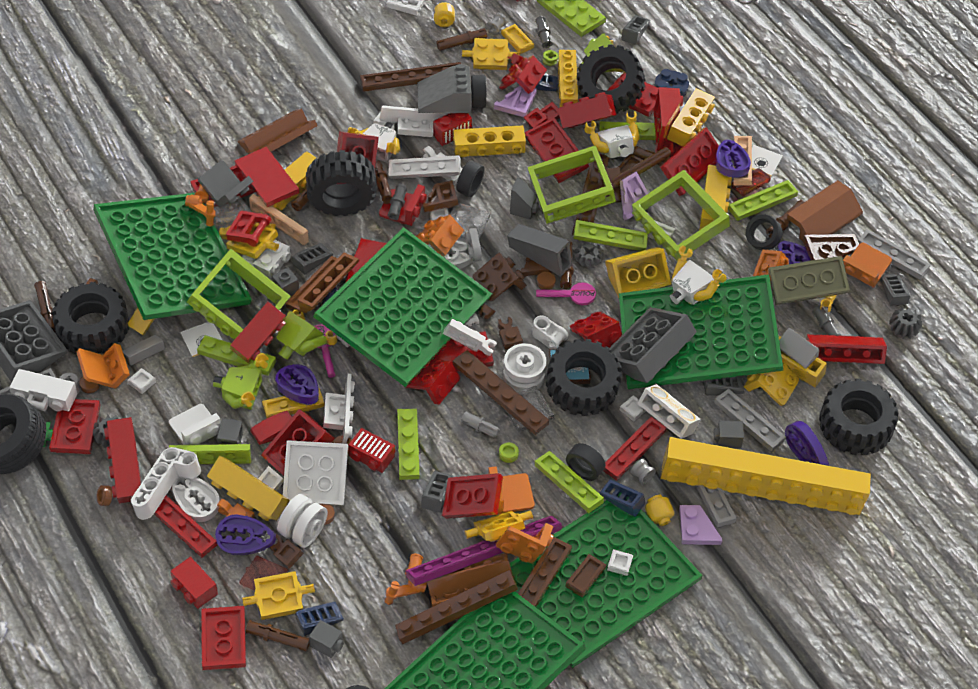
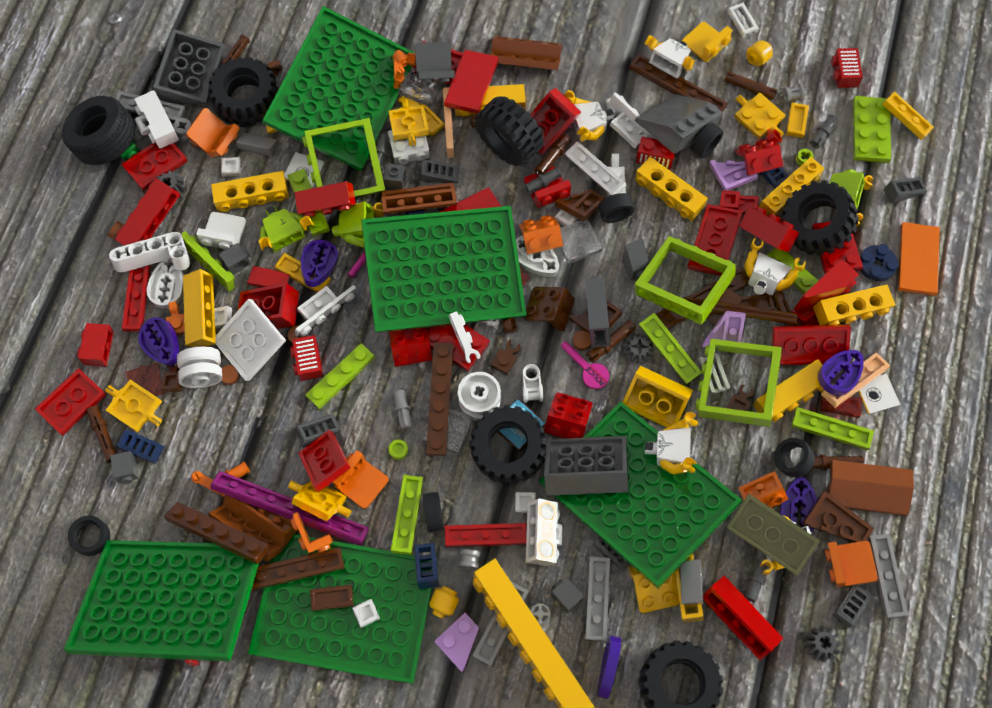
camera: 50 degrees right, 15 degrees up
red plate [225,211,272,247] -> none
light grey plate [465,228,482,261] -> none
none -> yellow brick [211,171,289,212]
none -> white torso [644,35,695,78]
none -> yellow bracket [682,22,732,63]
none -> reddish brown plate [726,384,754,411]
none -> orange tile [898,222,940,296]

